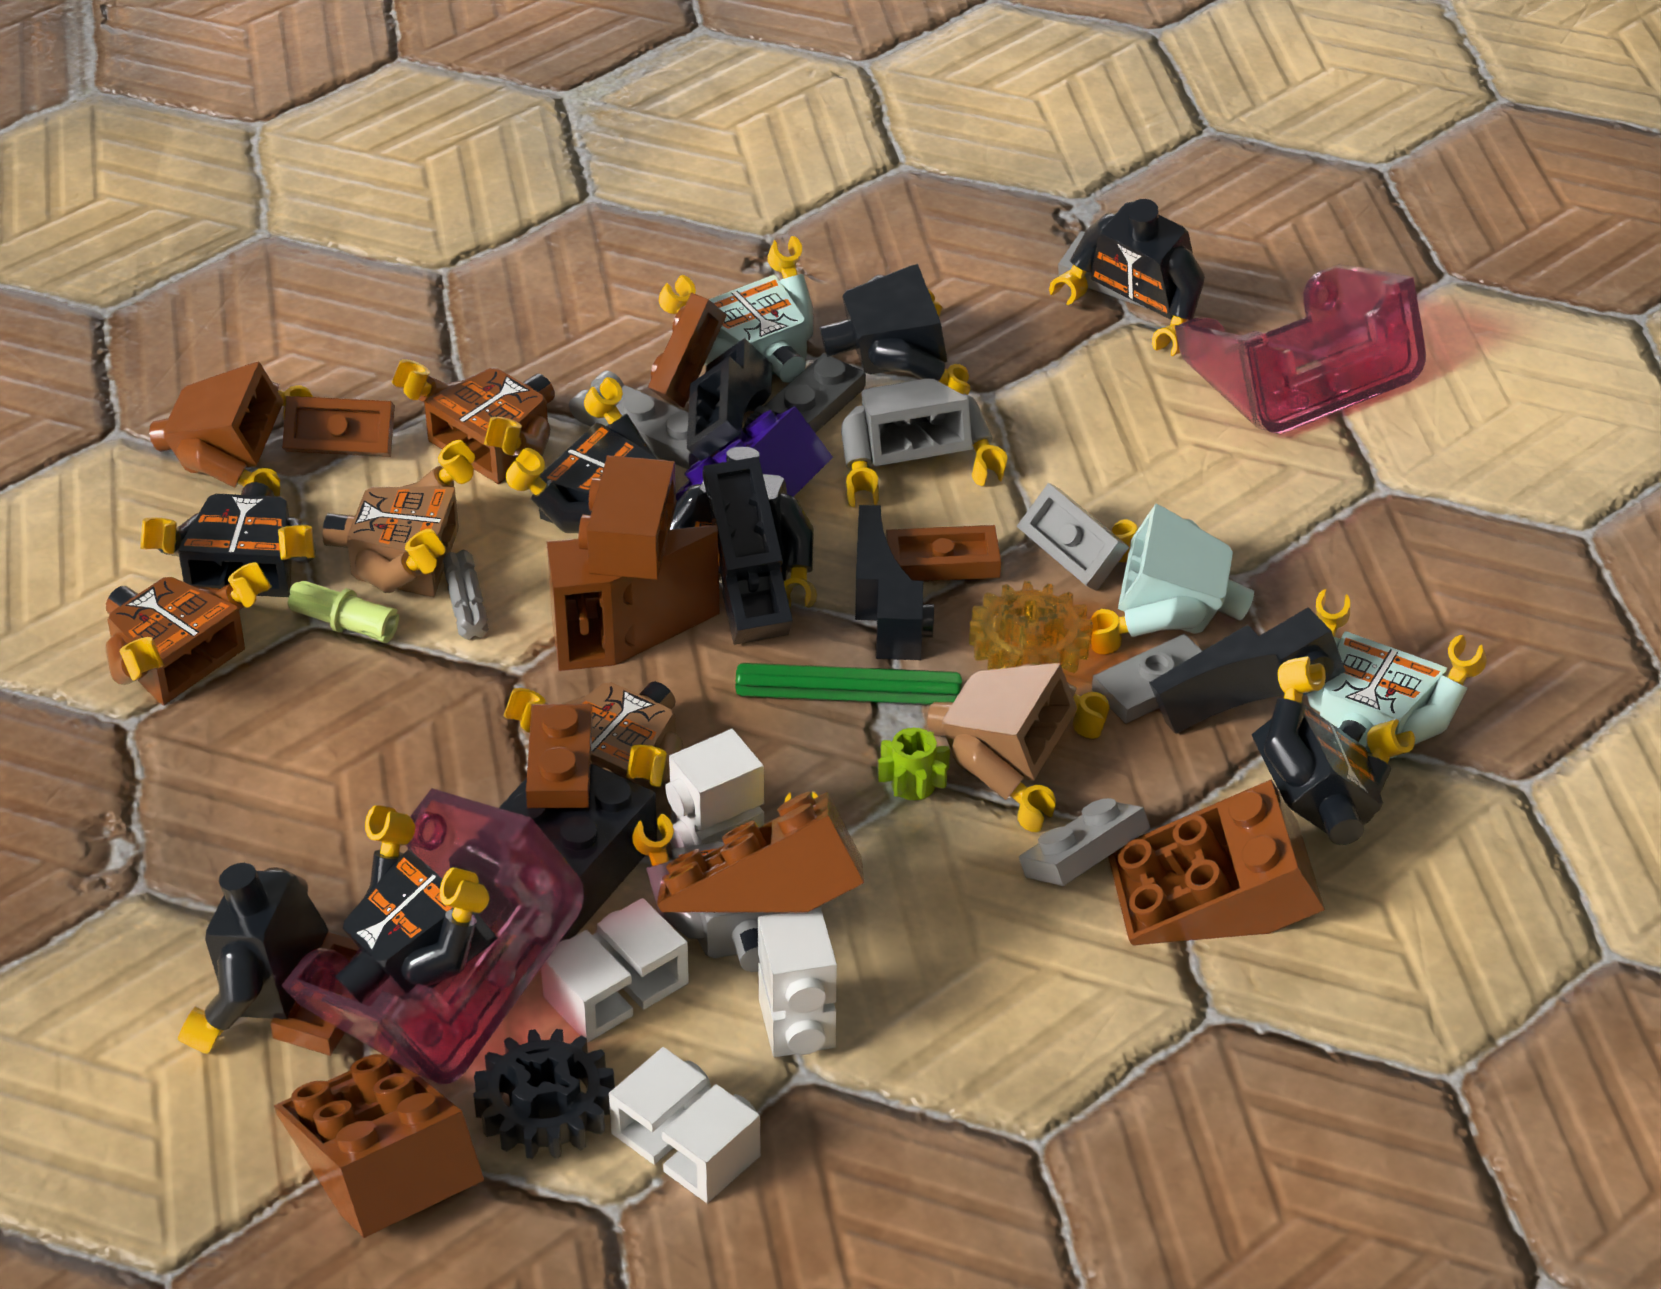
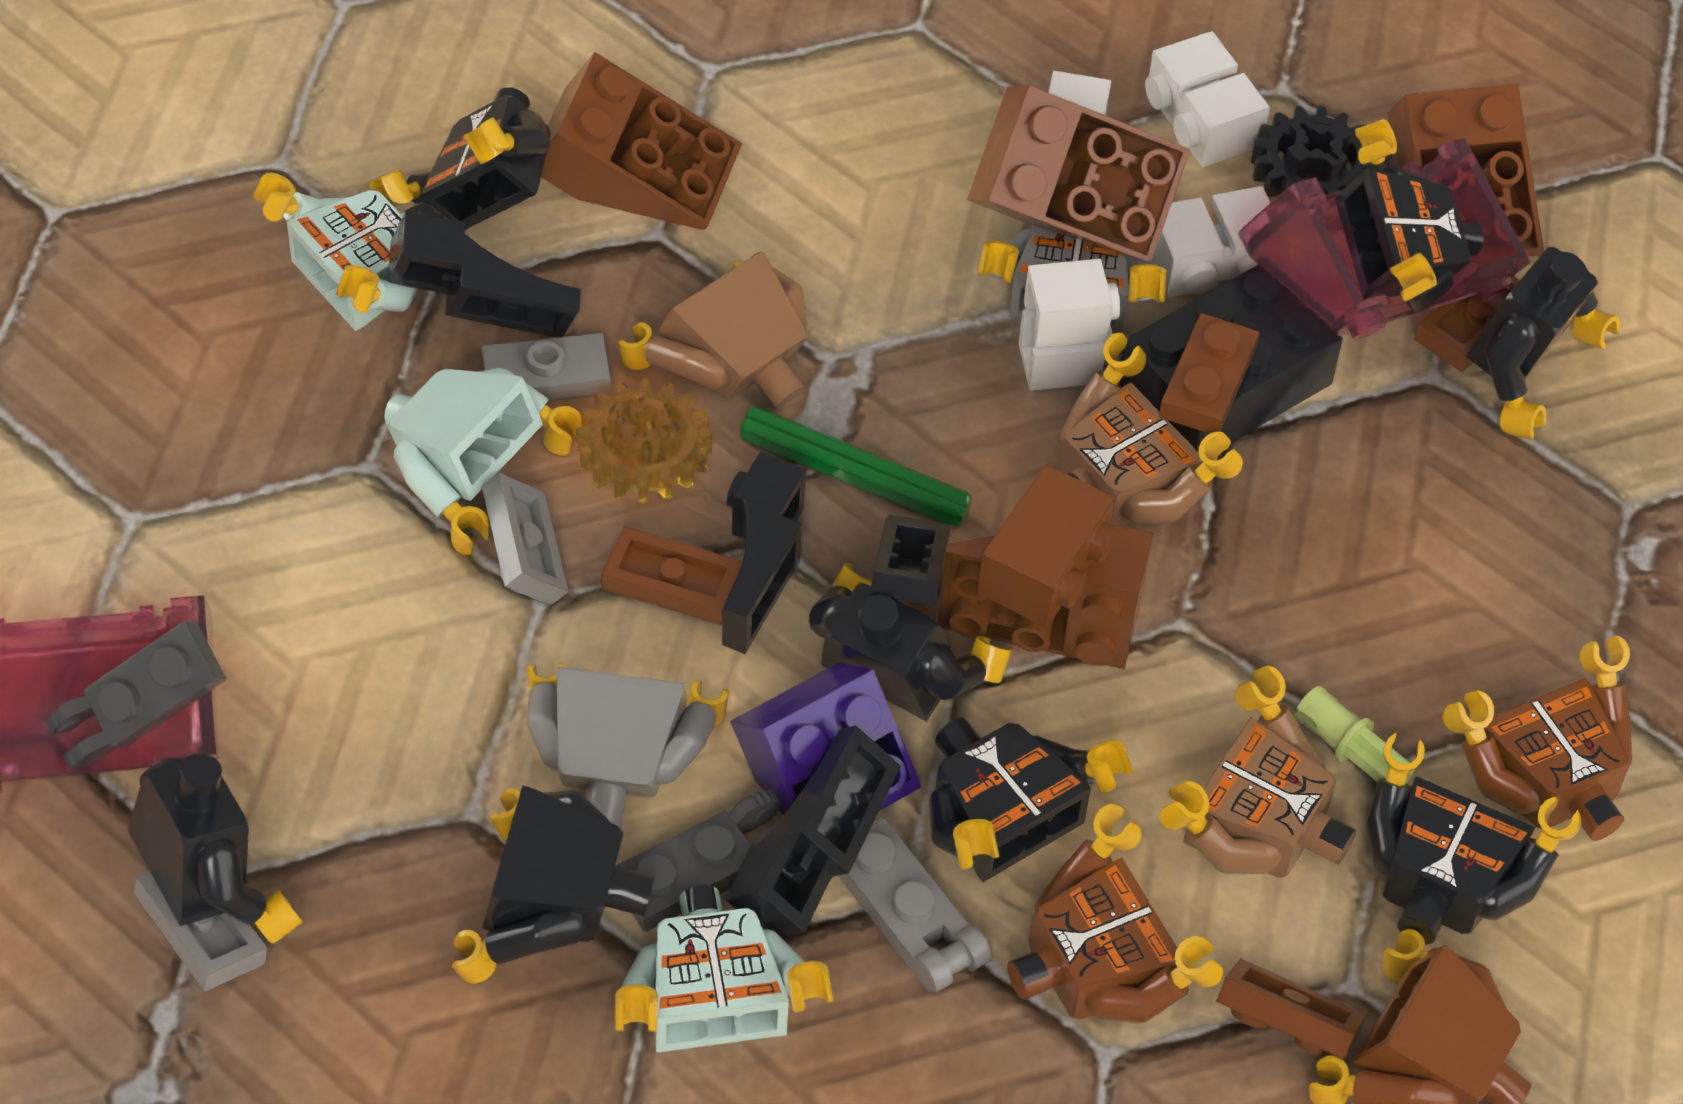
camera: 160 degrees left, 10 degrees up
light grey axle [443,550,489,640] -> none
dark orange plate [648,293,727,408] -> none
lime gear [878,727,950,801] -> none
light grey plate [1018,798,1150,886] -> none
none -> dark grey hinge [45,621,227,771]

